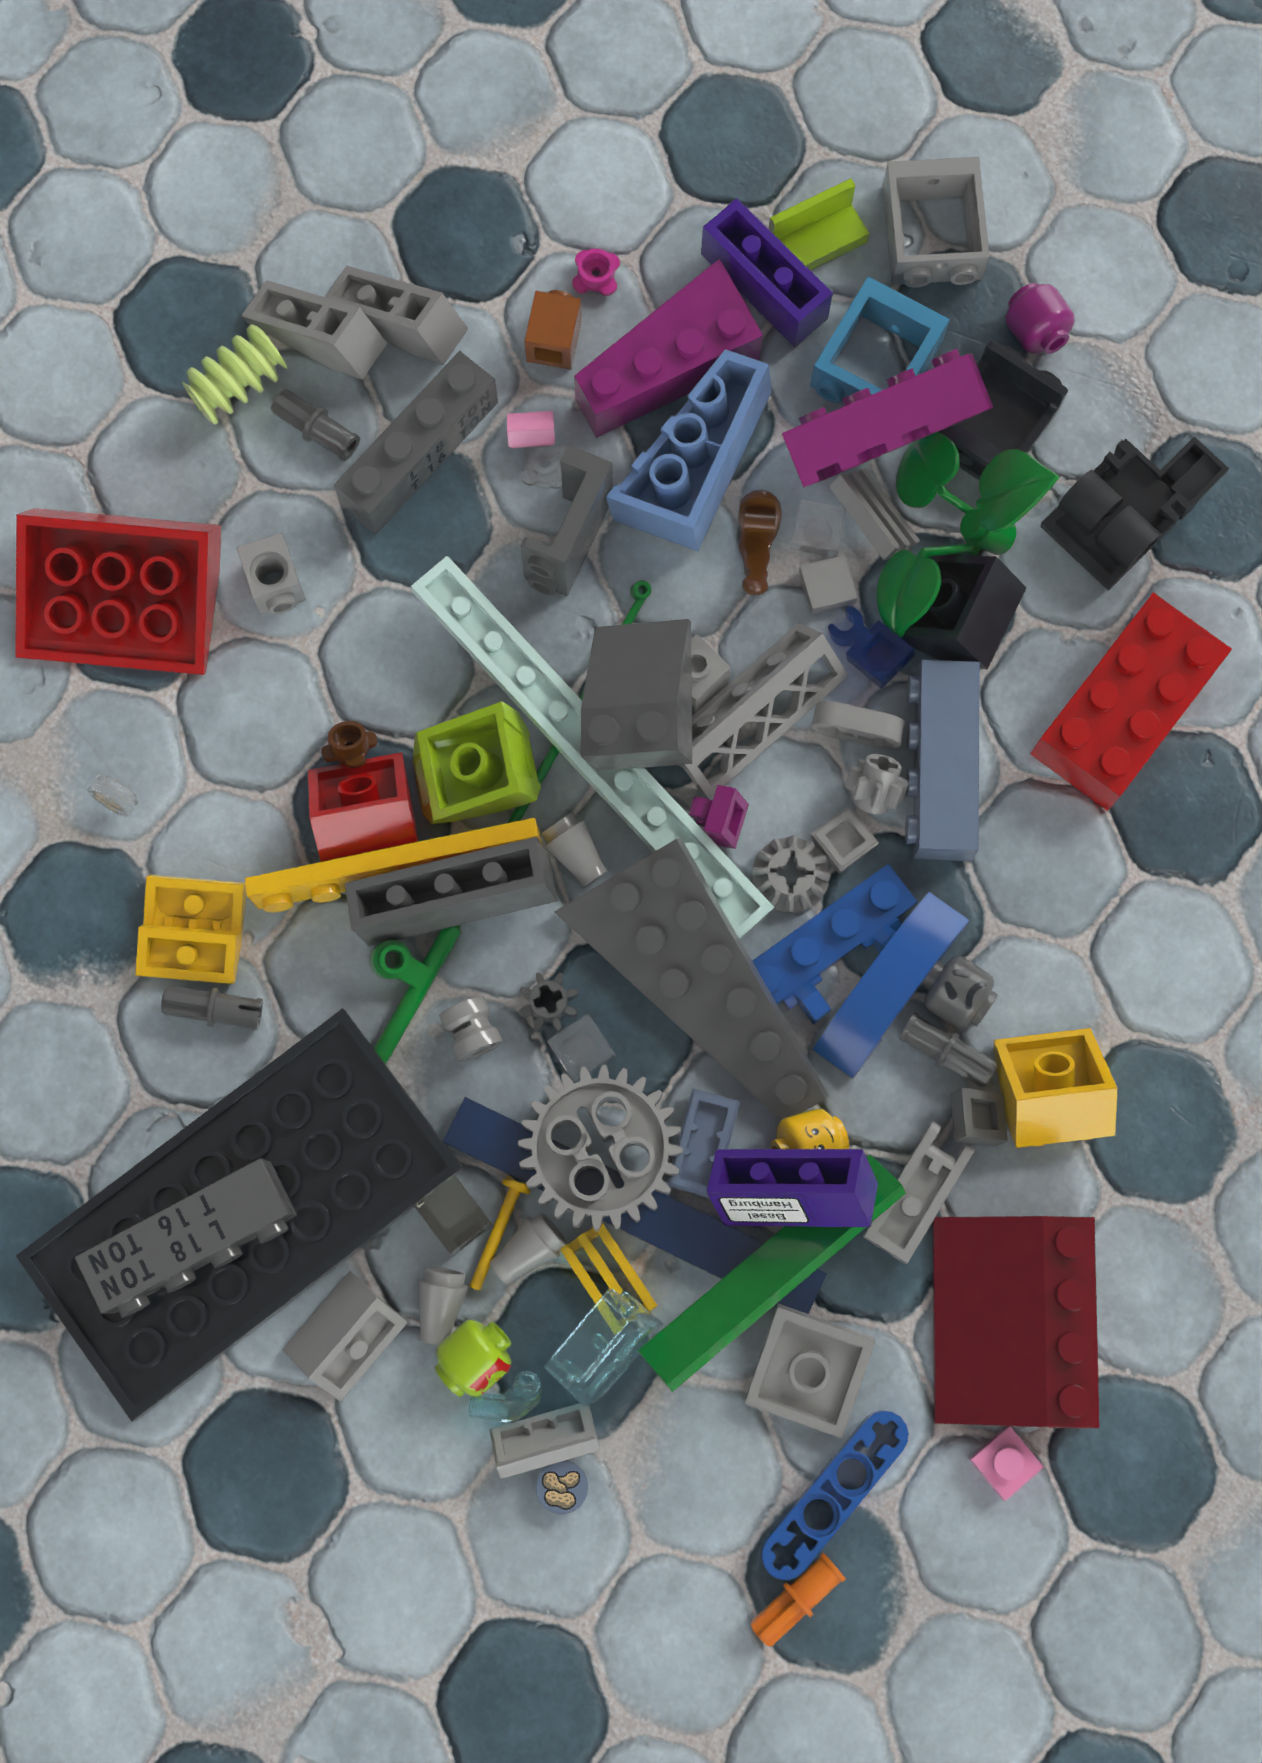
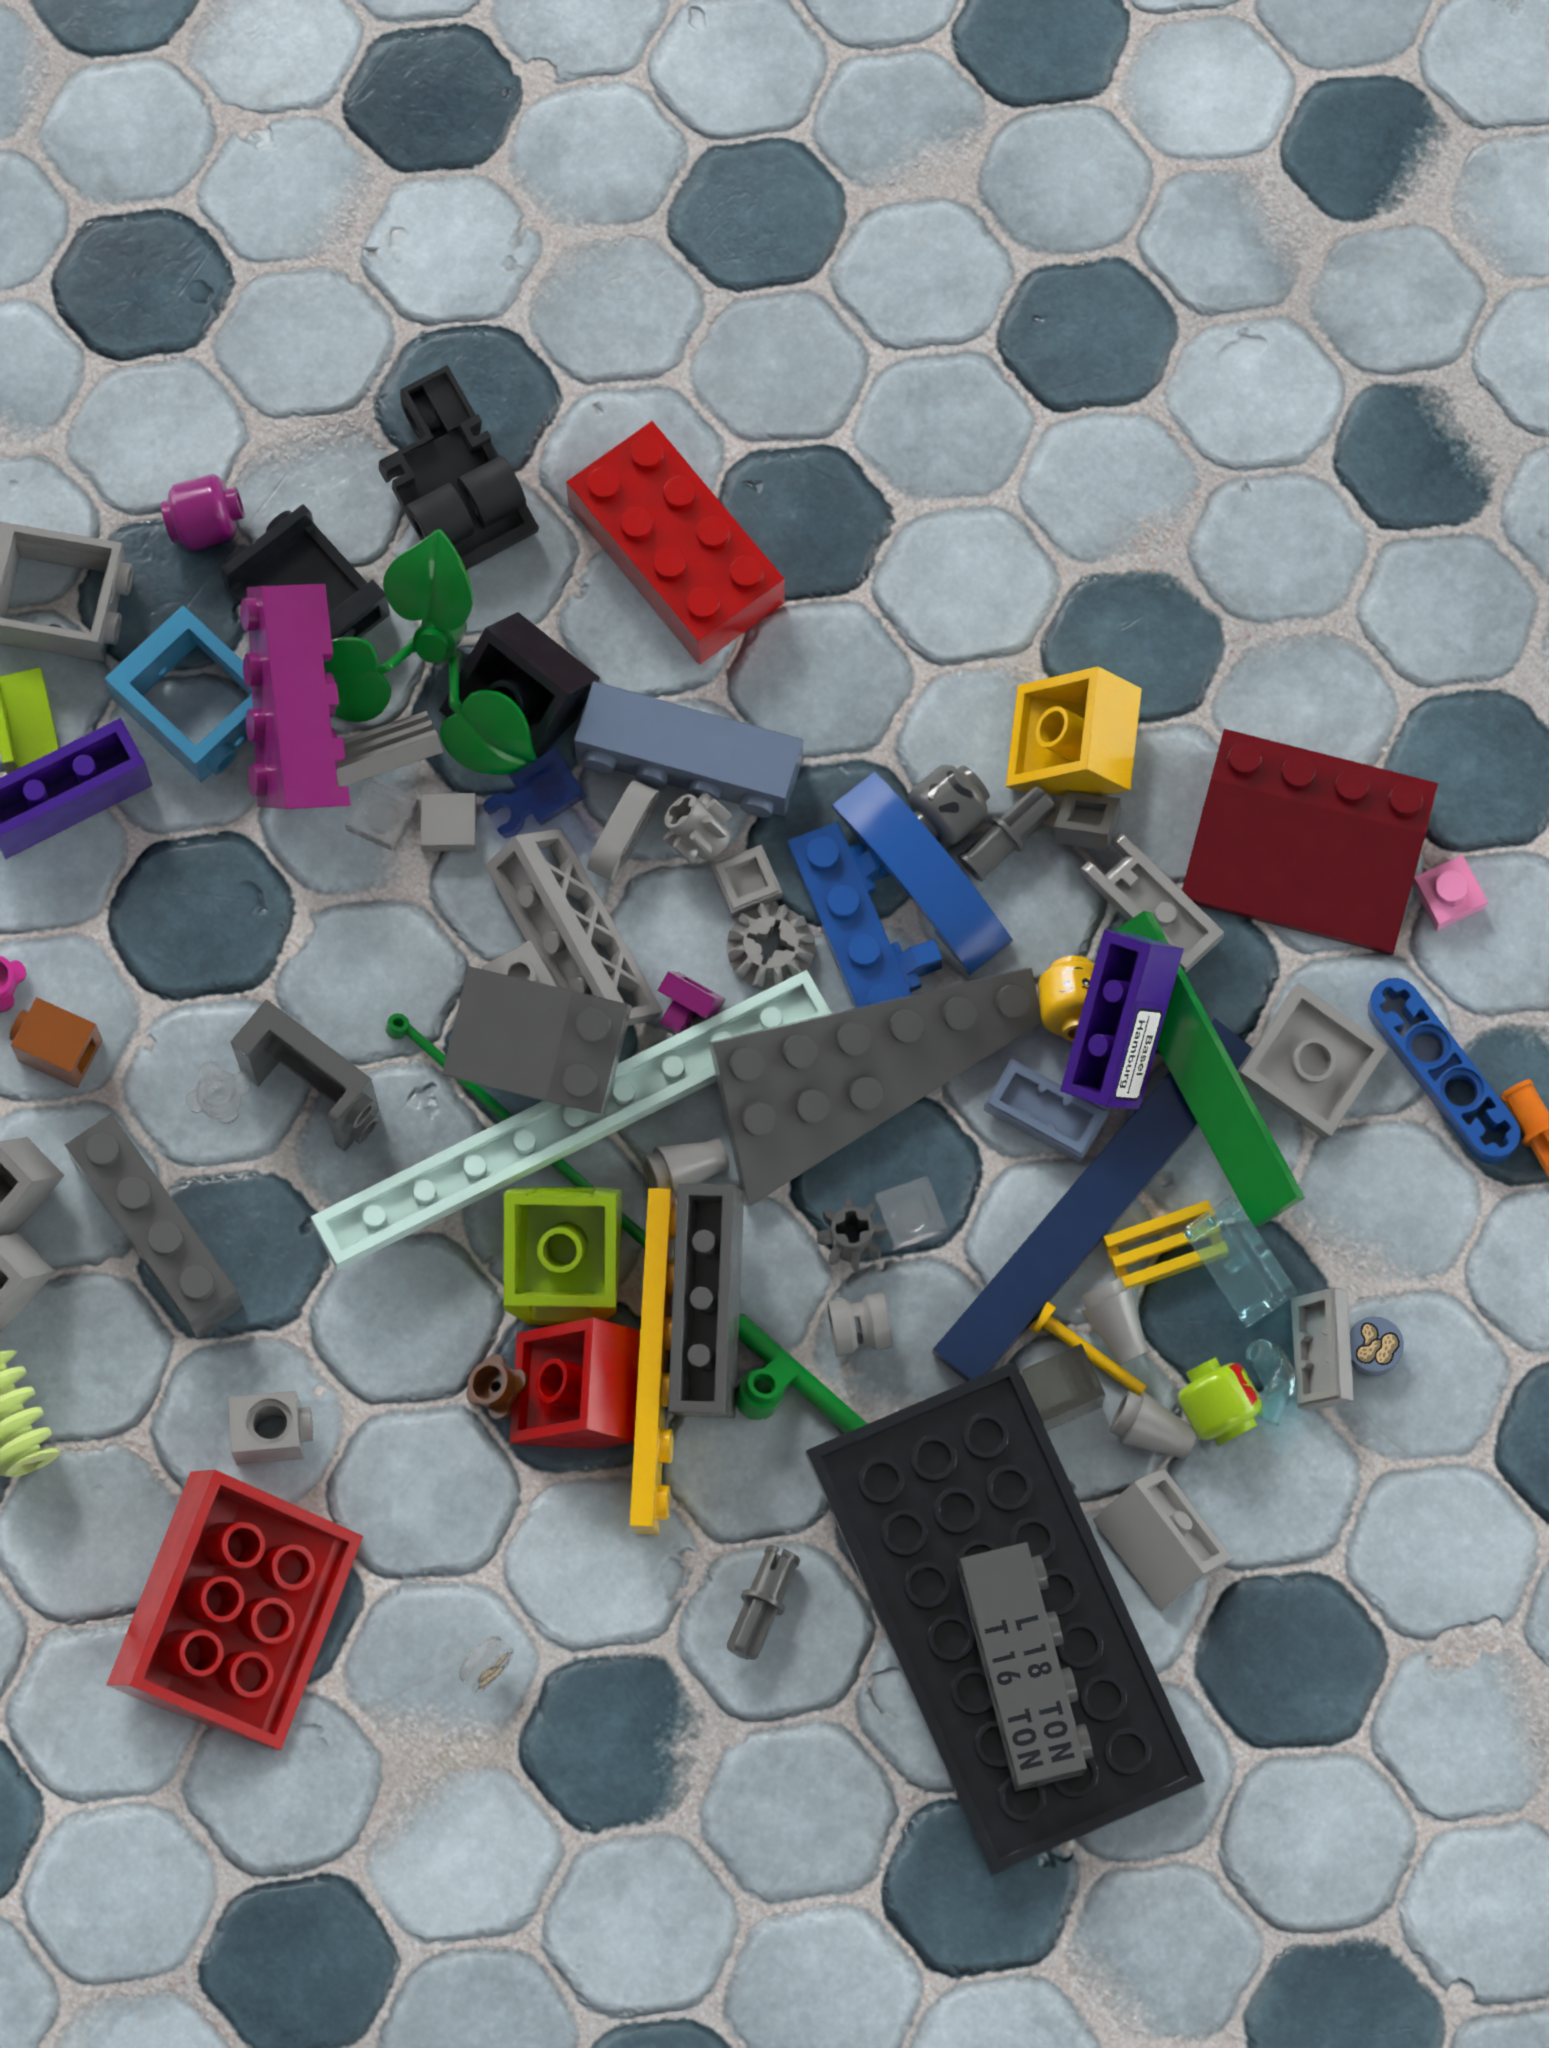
camera: 75 degrees left, 5 degrees down
yellow slope [135,874,247,984] -> none
dark grey axle [271,389,360,461] -> none
bright pink tile [507,411,555,448] -> none
light grey gear [518,1065,683,1232] -> none
magenta wedge [574,258,763,438] -> none
medium blue wedge [606,349,772,551] -> none
reddish brown piece [738,490,782,596] -> none

